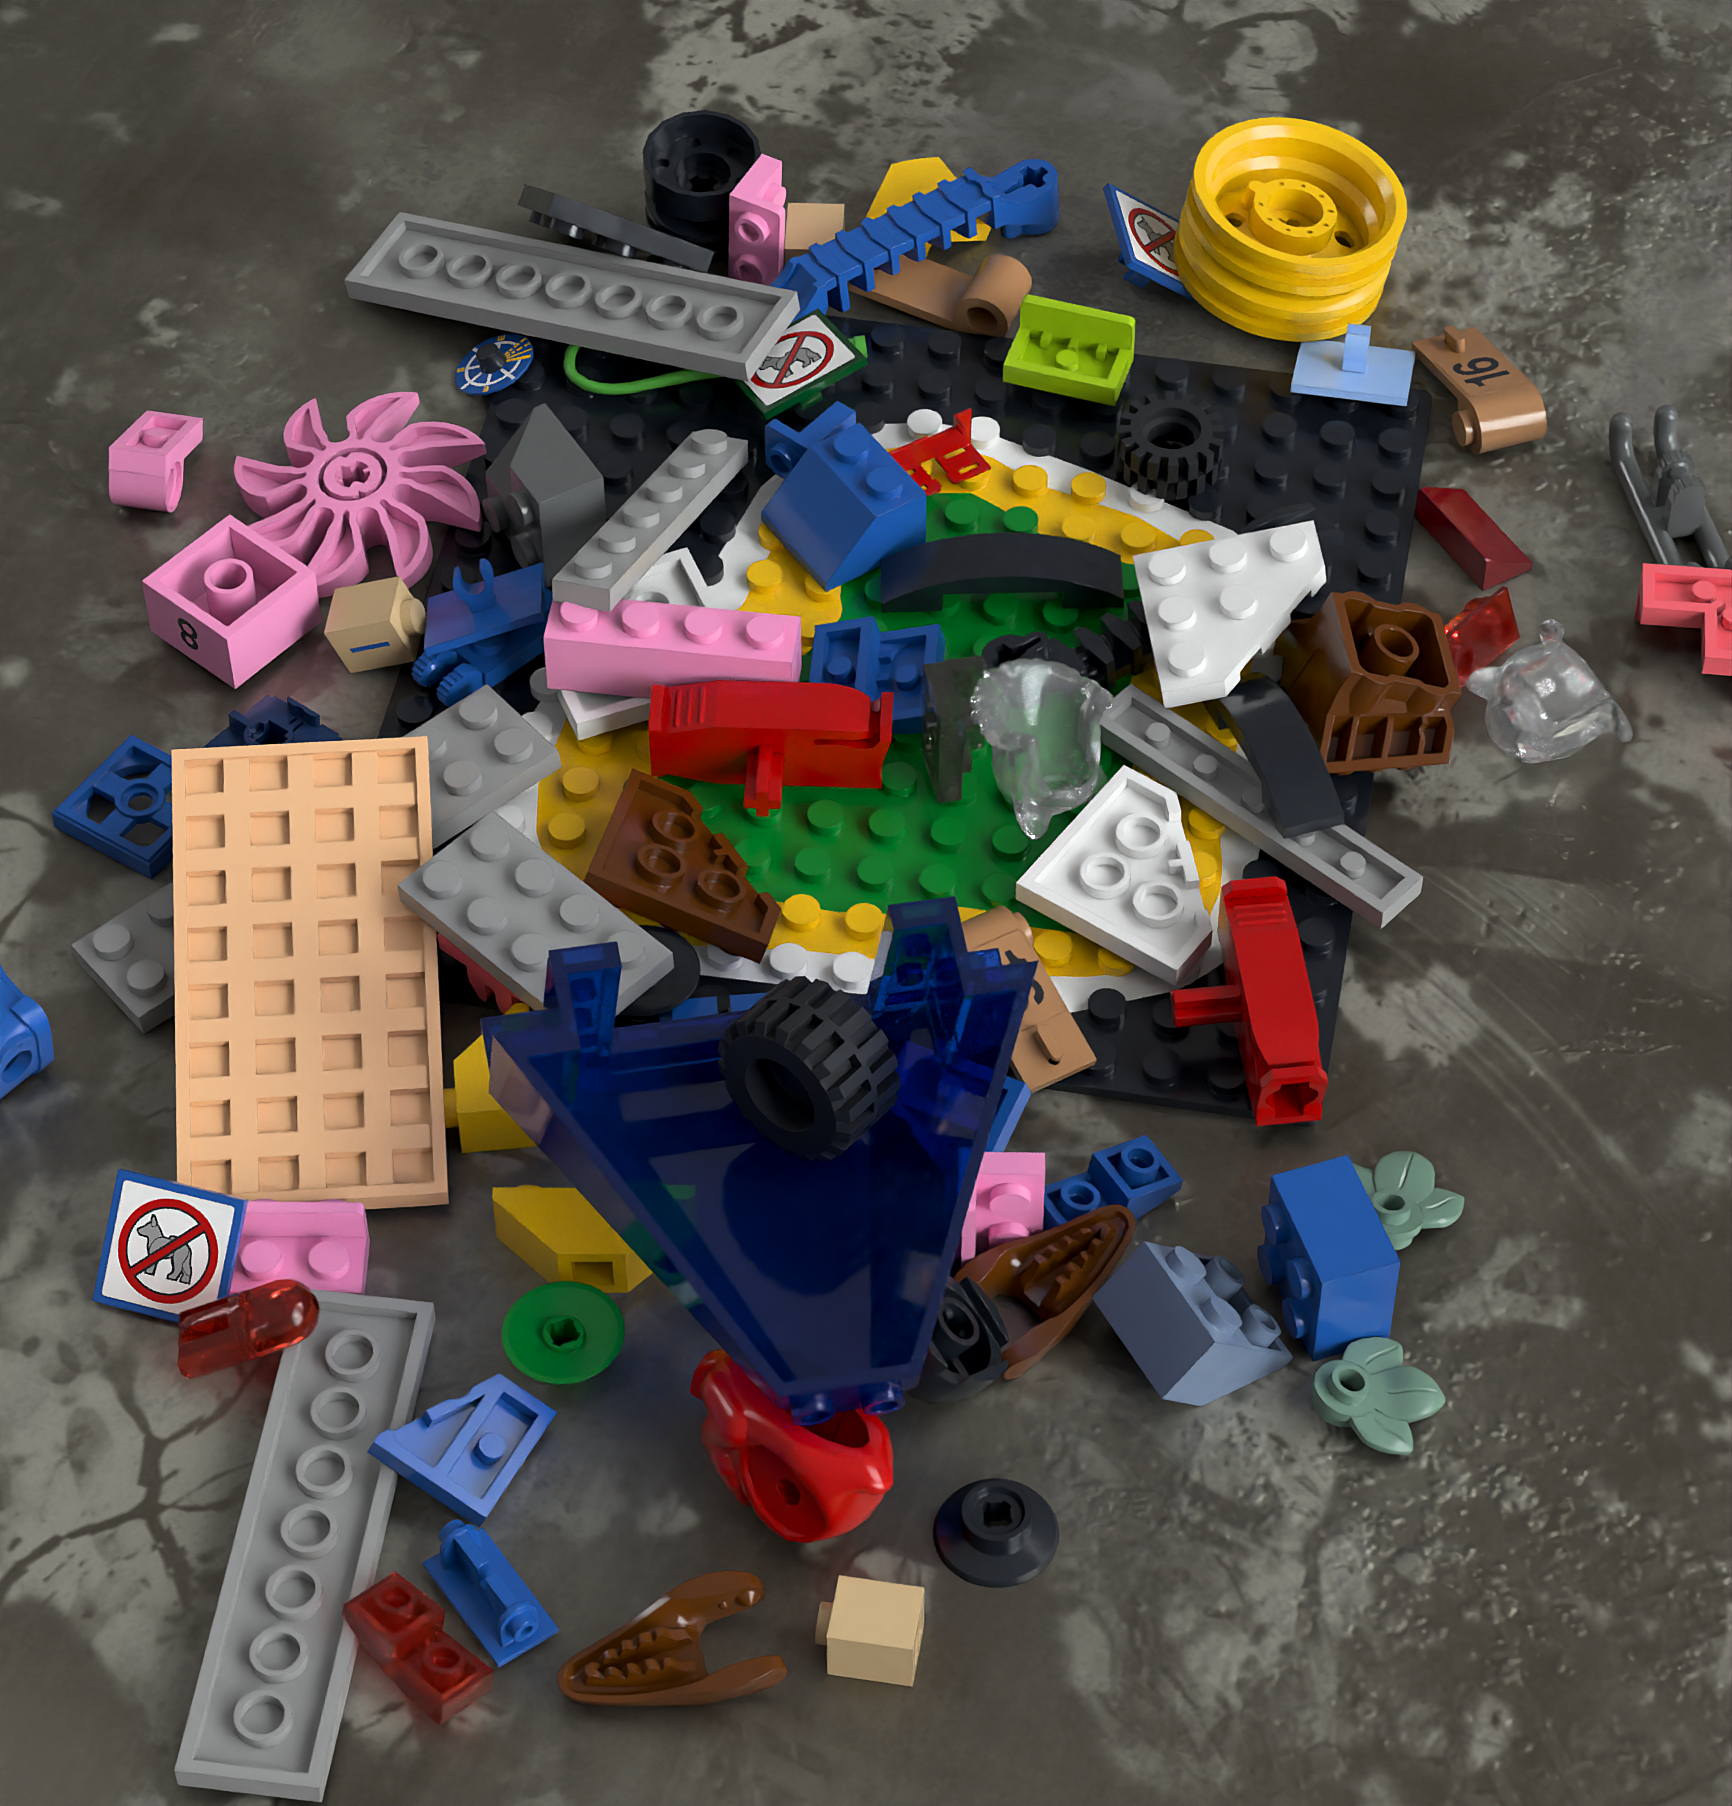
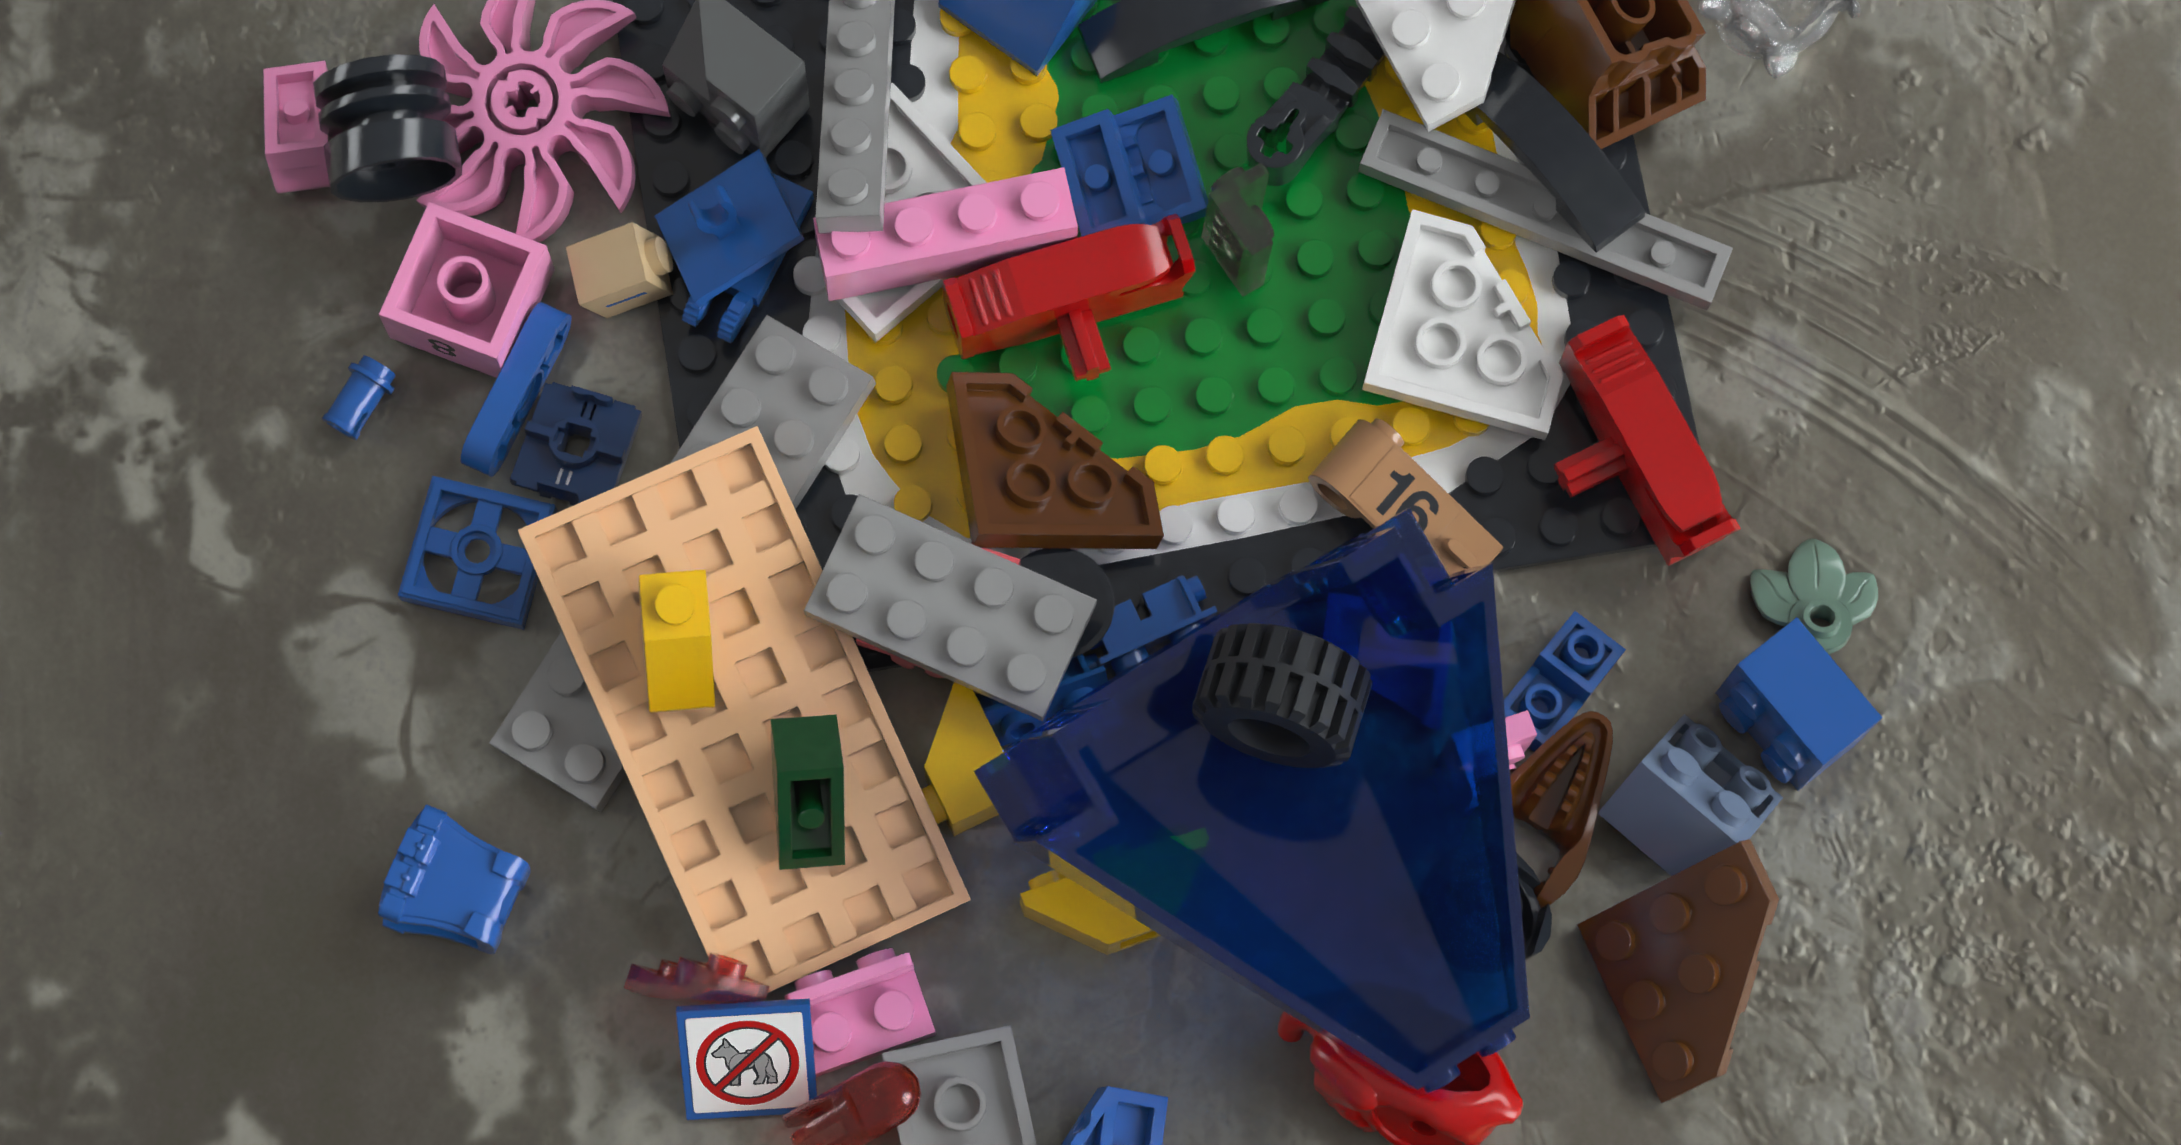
camera: 25 degrees left, 25 degrees up
green piece [501,1281,625,1385] -> none
black piece [933,1478,1060,1588] -> none
clear hair [970,658,1113,840] -> none
sand green plate [1311,1337,1445,1455] -> none
none -> black wheel [313,54,462,203]
none -> blue pin [322,355,396,440]
none -> blue beam [460,302,572,477]
none -> clear red slope [624,952,770,1005]
none -> yellow slope [638,569,715,713]
none -> dark green slope [771,714,845,870]
none -> reddish brown plate [1577,839,1779,1103]

